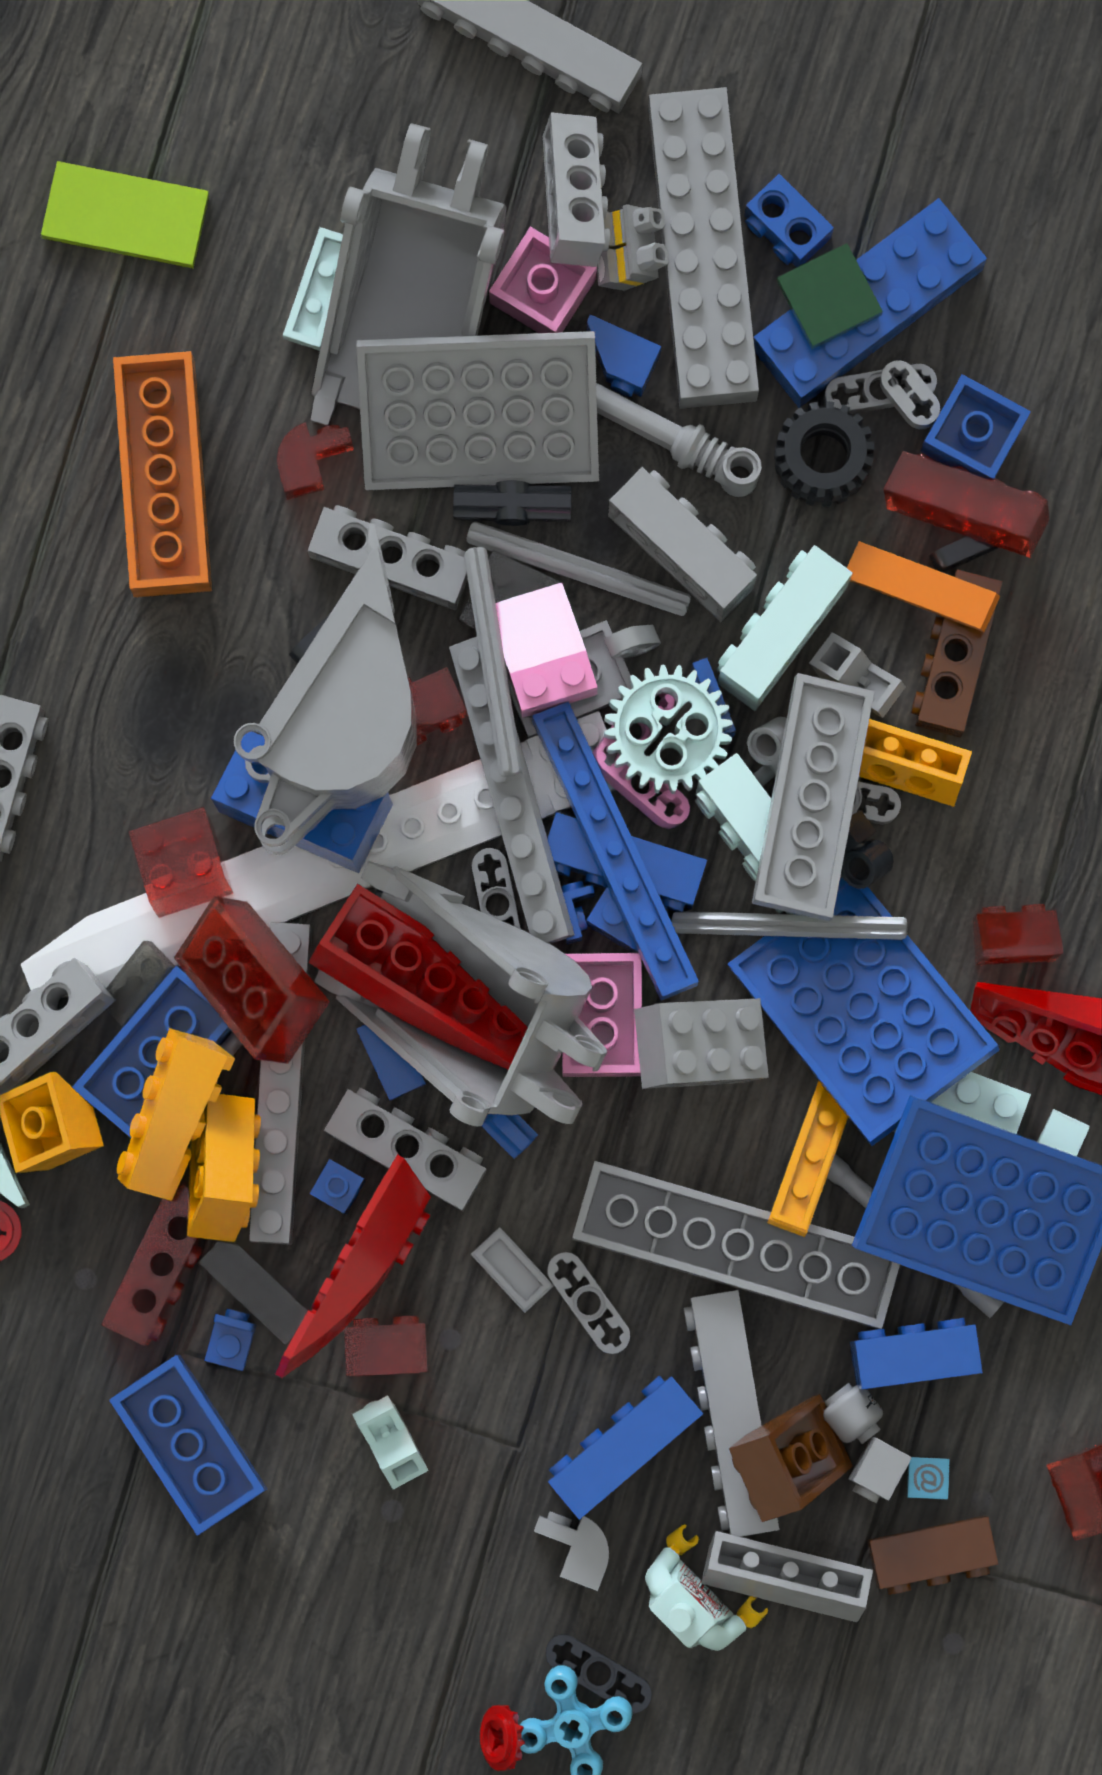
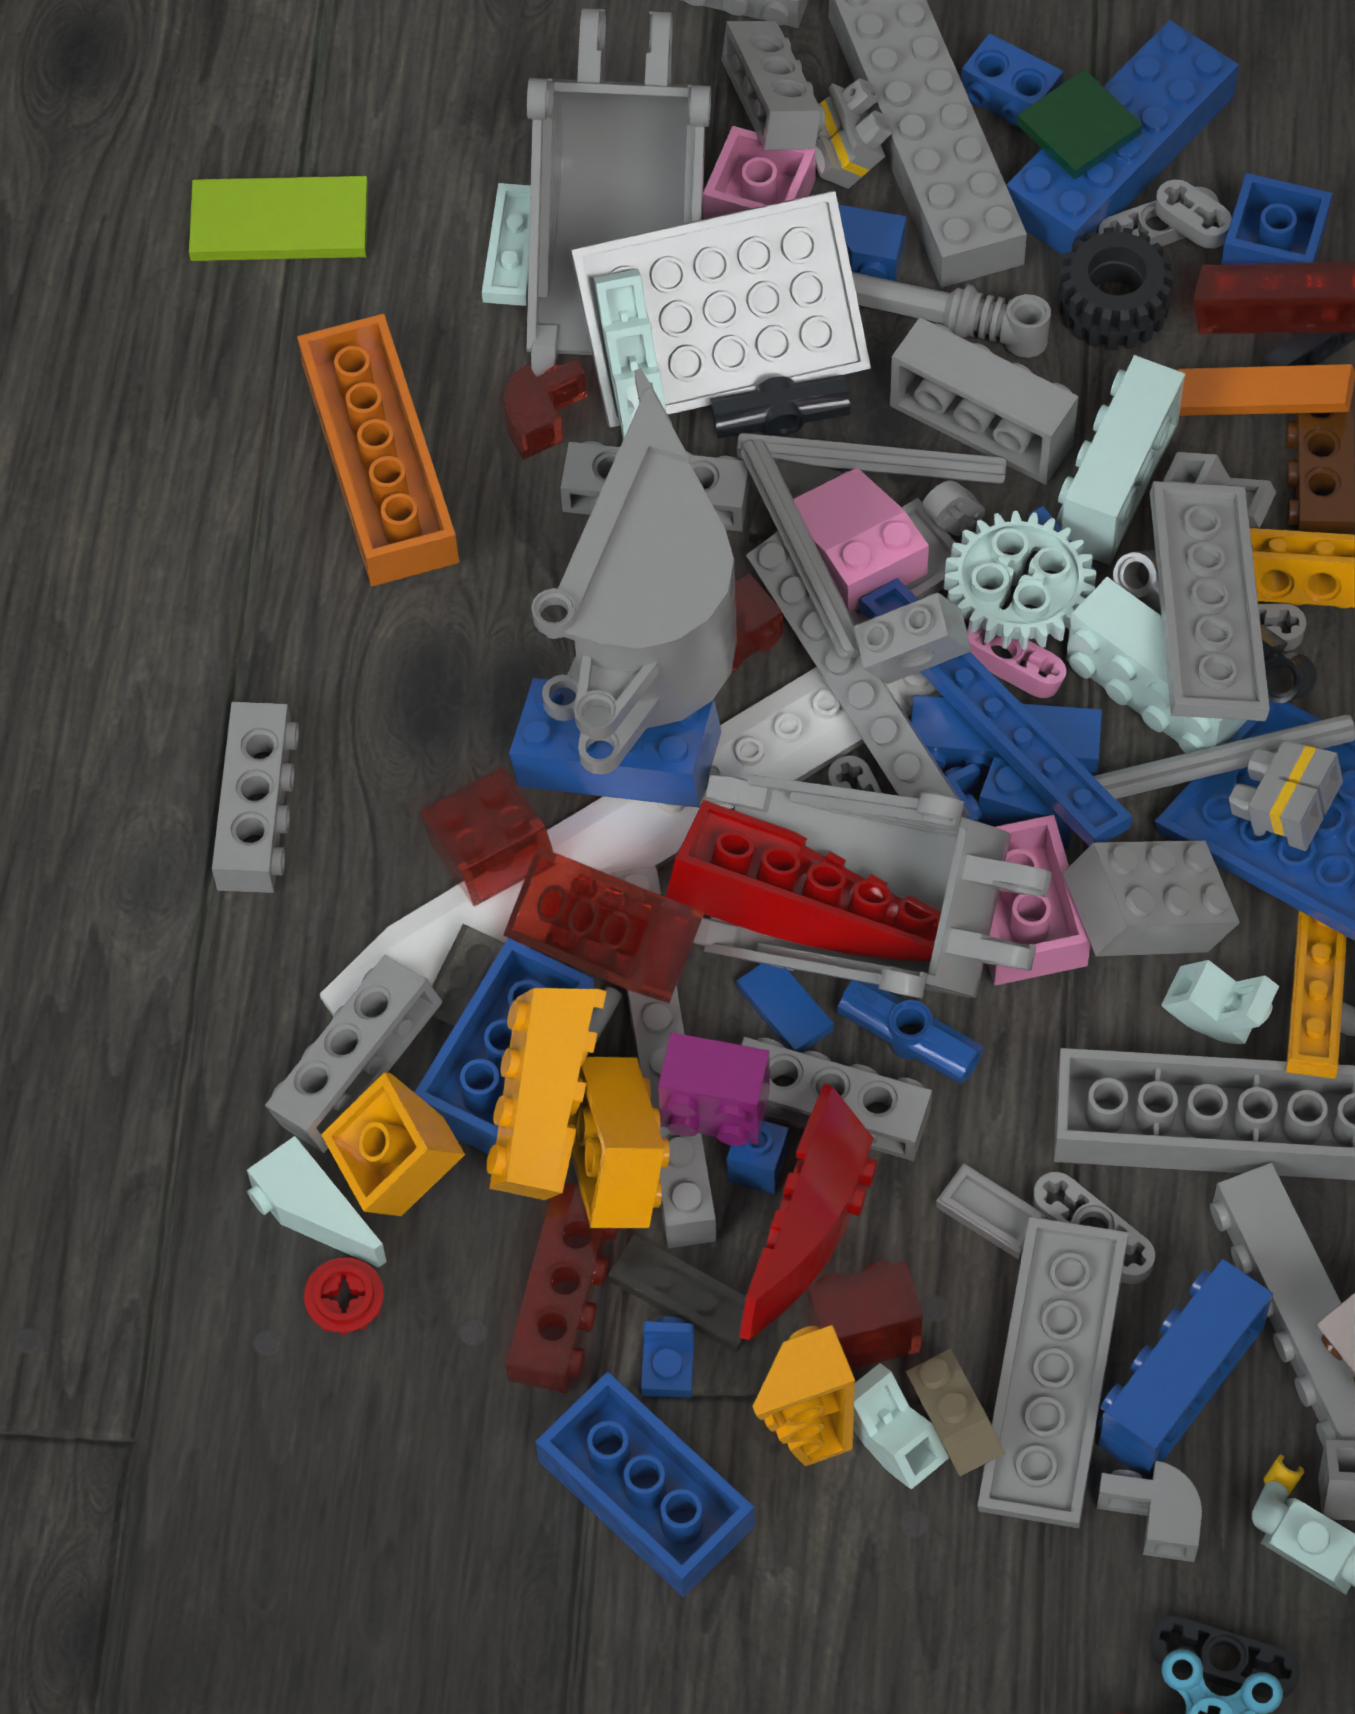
camera: 10 degrees left, 20 degrees down
none -> light aqua slope [594,269,666,439]
none -> magenta brick [658,1032,770,1146]
none -> light orange wedge [753,1325,855,1466]
none -> light grey brick [854,593,971,684]
none -> dark tan brick [906,1348,1005,1476]
none -> light grey plate [977,1217,1128,1528]
none -> light aqua brick [1161,960,1279,1044]
none -> light grey hips [1229,741,1343,851]

